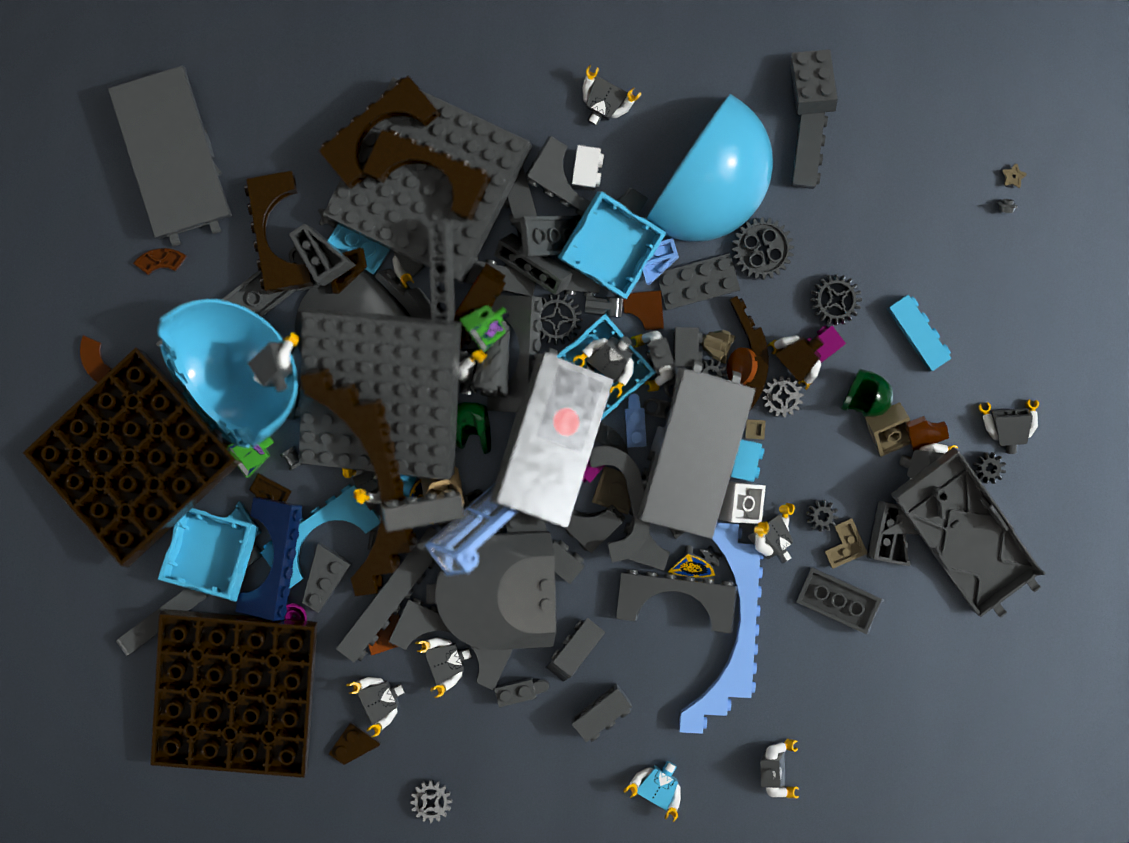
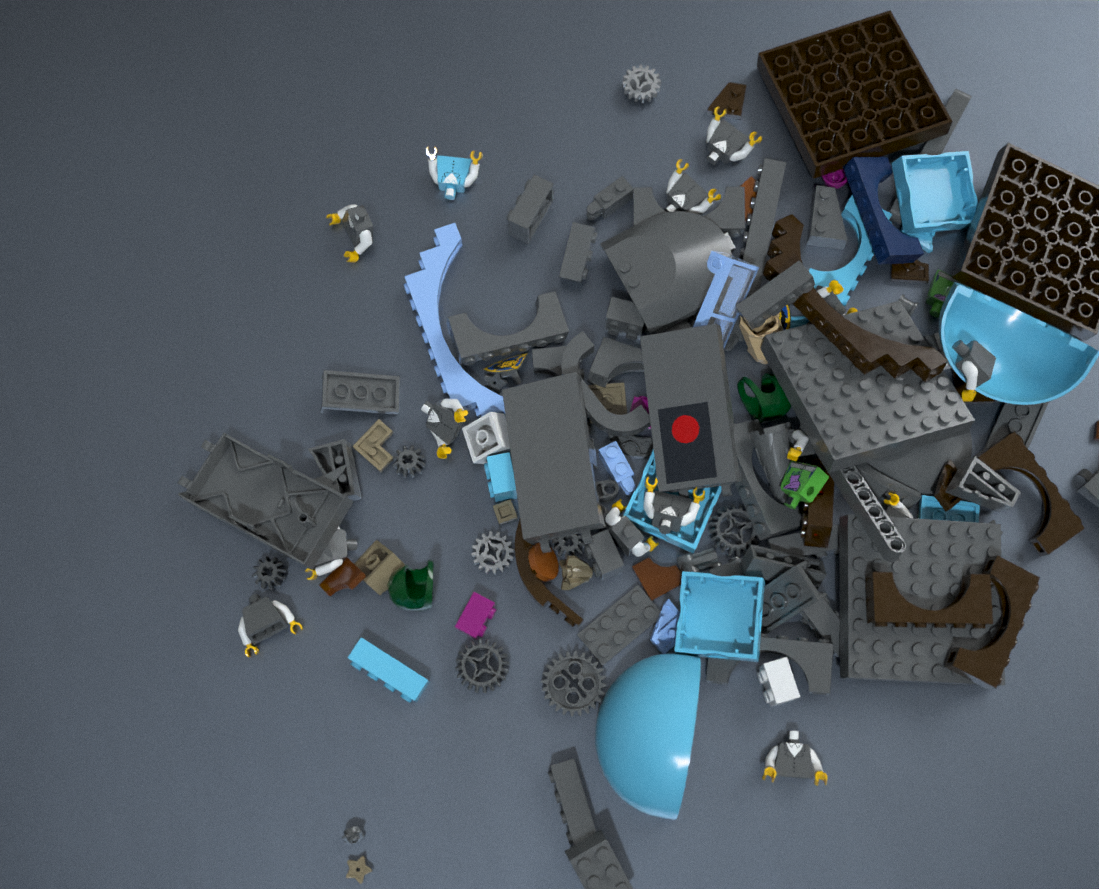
camera: 155 degrees right, 15 degrees down
dark brown torso [767,335,824,390] -> none

